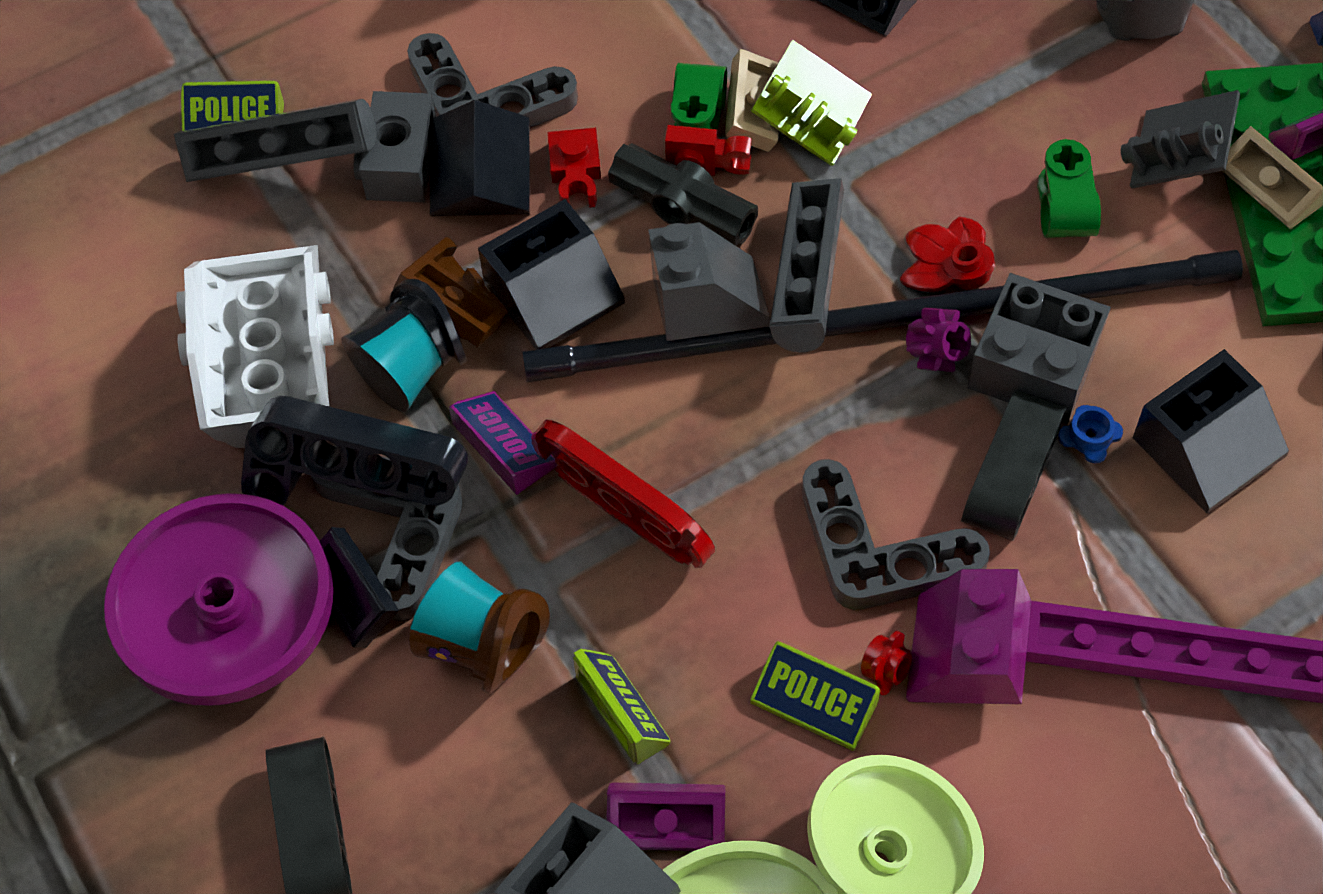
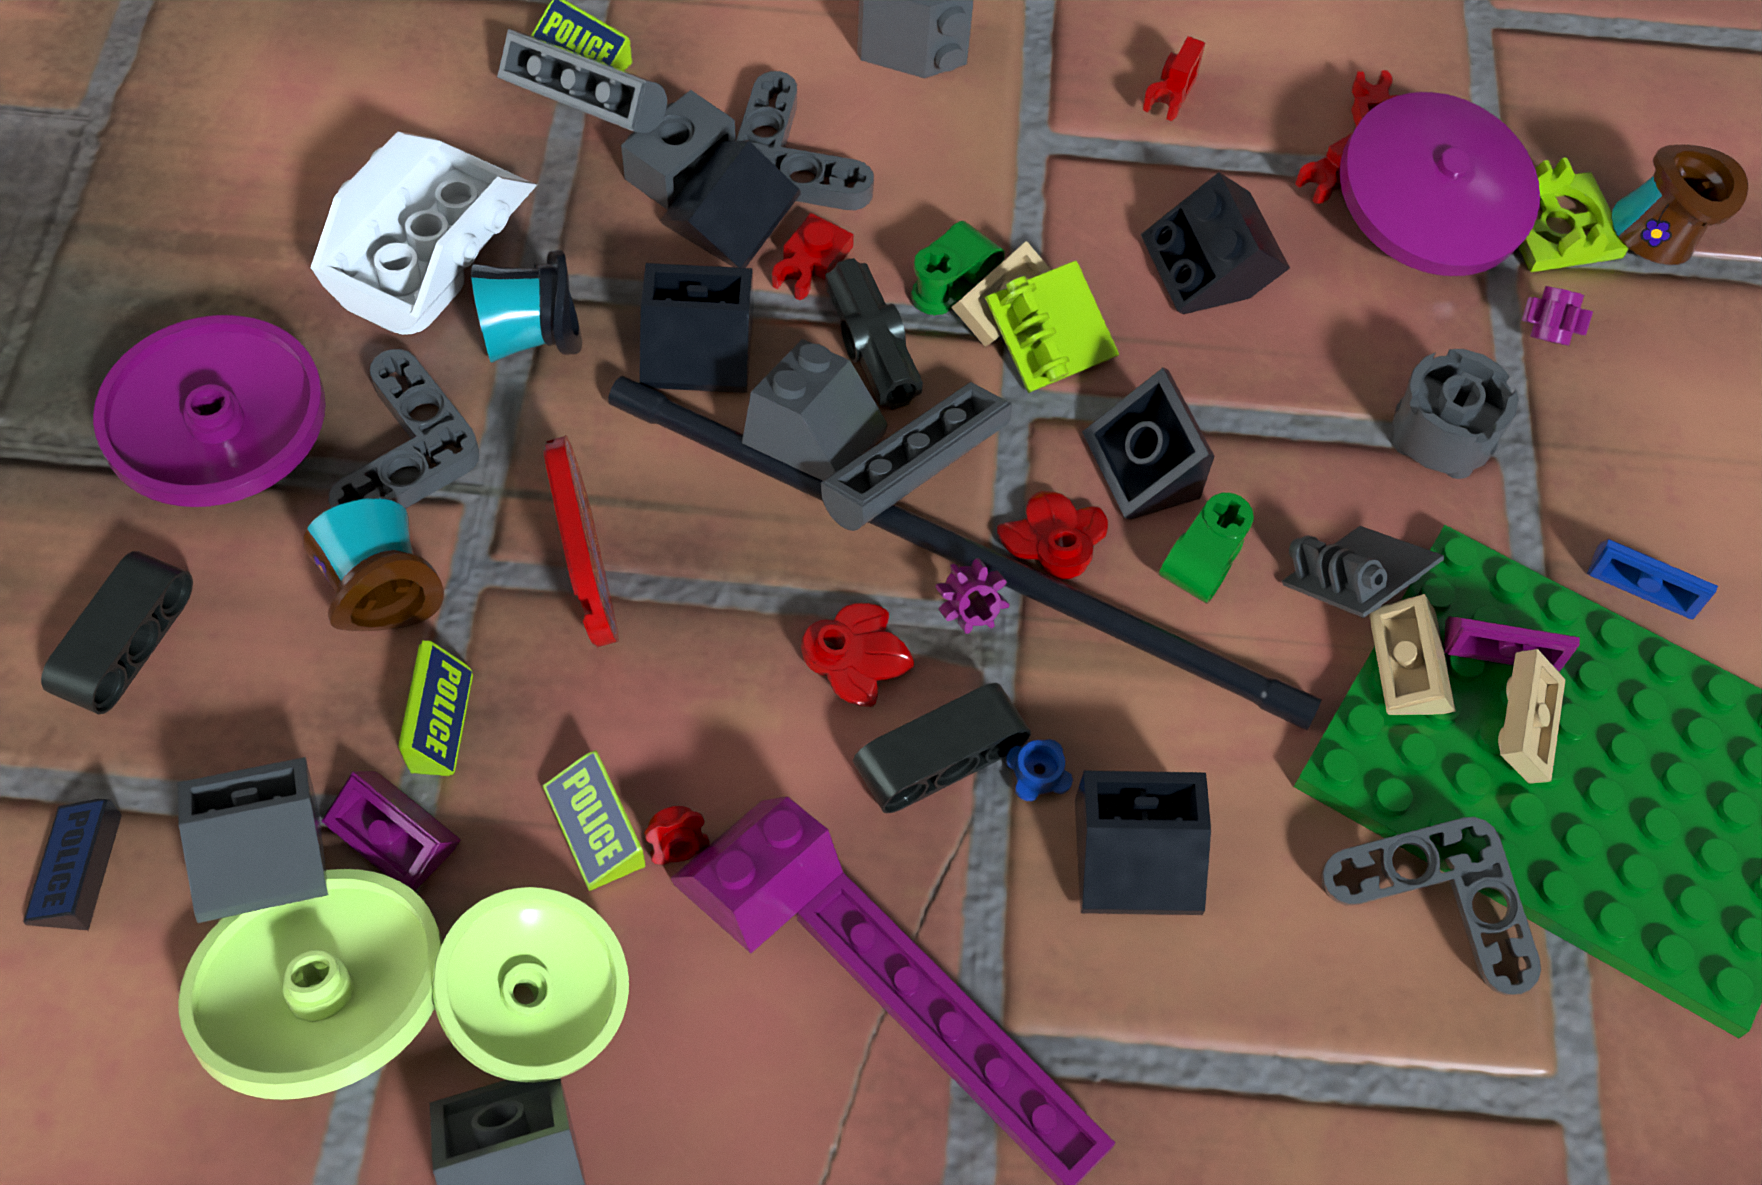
camera: 30 degrees right, 0 degrees up
black beam [241,396,468,506] -> none
black tile [319,527,399,648] -> none
reddish brown wing [393,236,508,348] -> none
slope [449,391,558,495] -> none
red plate [665,125,752,176] -> none
dark grey beam [802,459,990,610] -> none
dark grey slope [968,273,1111,424] -> none
none -> red plate [801,603,914,707]
none -> black slope [1082,368,1215,520]

